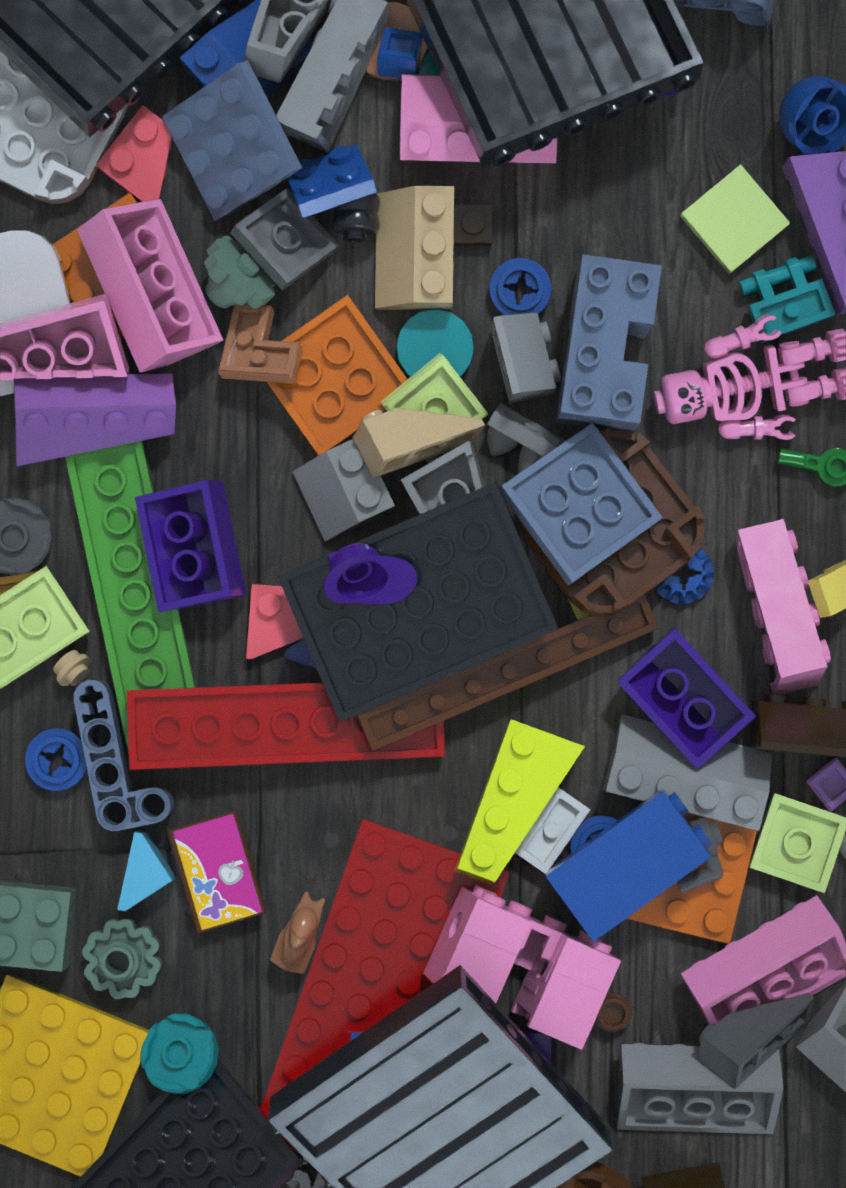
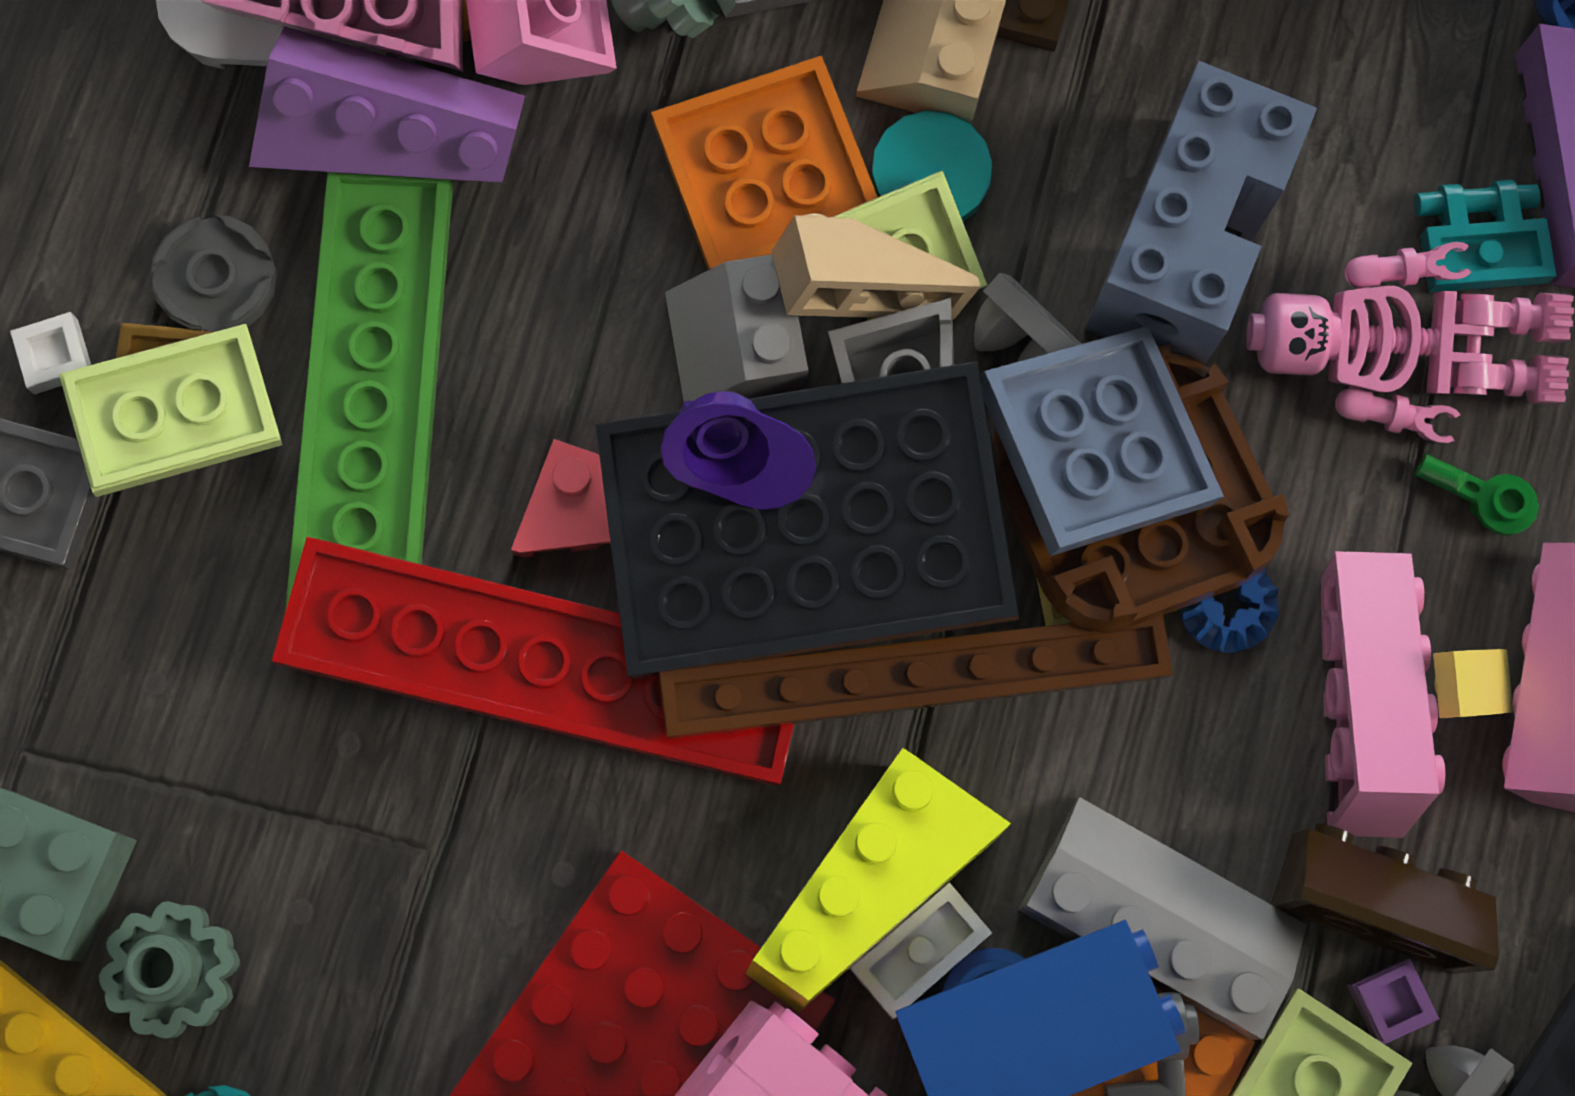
camera: 15 degrees right, 10 degrees down
blue gear [25,728,87,791] -> none
tan plate [53,650,91,686] -> none
sand blue beam [74,680,174,831] -> none
medium azure slope [117,830,176,911] -> none
dark purple slope [135,480,247,612] -> none
piece [166,810,266,933] -> none
nougat tile [218,304,303,384] -> none
nougat animal [270,892,325,974] -> none
clear blue slope [284,639,316,668] -> none
blue gear [490,258,551,315] -> none
light grey slope [491,313,561,404] -> none
dark purple slope [617,627,756,769] -> none
yellowish green tile [680,164,790,275] -> none

